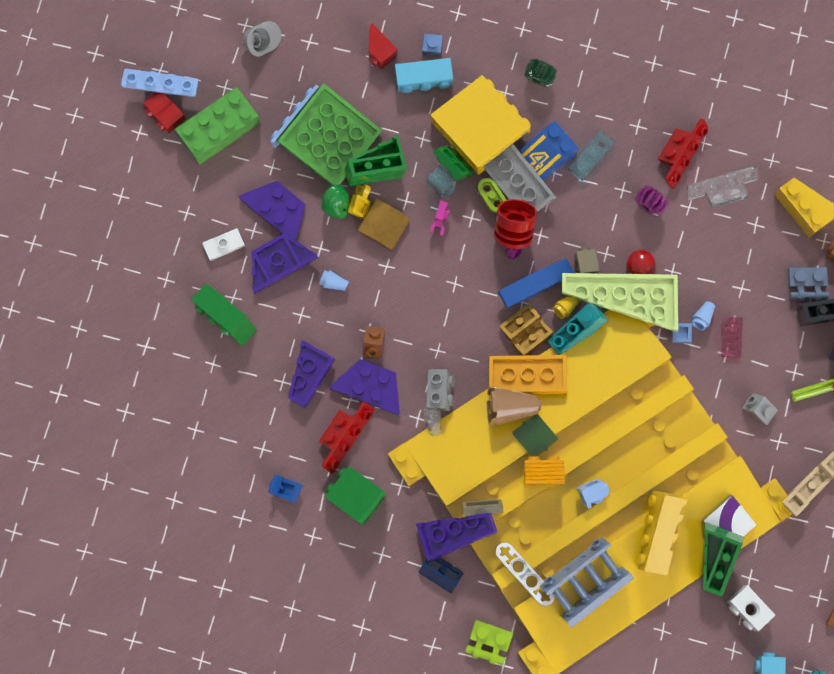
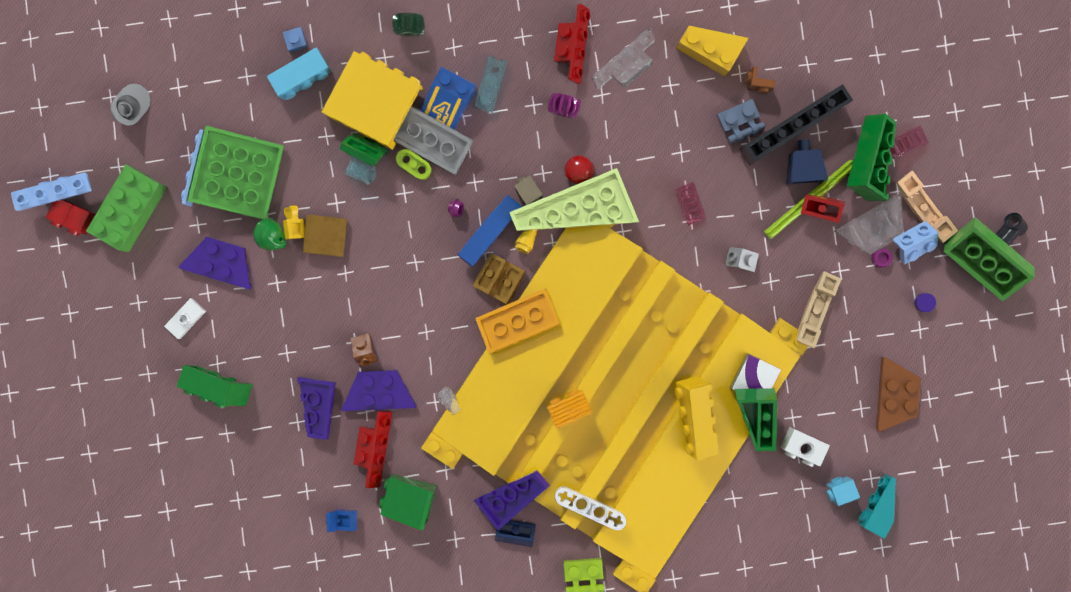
camera: 20 degrees left, 10 degrees up
dark purple wing [251,233,319,294] -> none
light blue cone [319,270,349,292] -> none
green wedge [345,134,407,187] -> none
red slope [368,23,397,70] -> none
light grey bracket [426,369,455,411] -> none
dark pink plate [430,200,450,237] -> none
dark tan plate [462,499,503,516] -> none
medium nougat cone [487,387,541,426] -> none
red wheel [494,199,537,249] -> none
clear green piece [512,414,559,457] -> none
sand blue fence [539,537,634,628] -> none
teal slope [547,303,608,355] -> none
light blue brick [576,479,610,508] -> none
medium blue plate [671,323,692,344] -> none
light blue cone [691,301,715,331] -> none

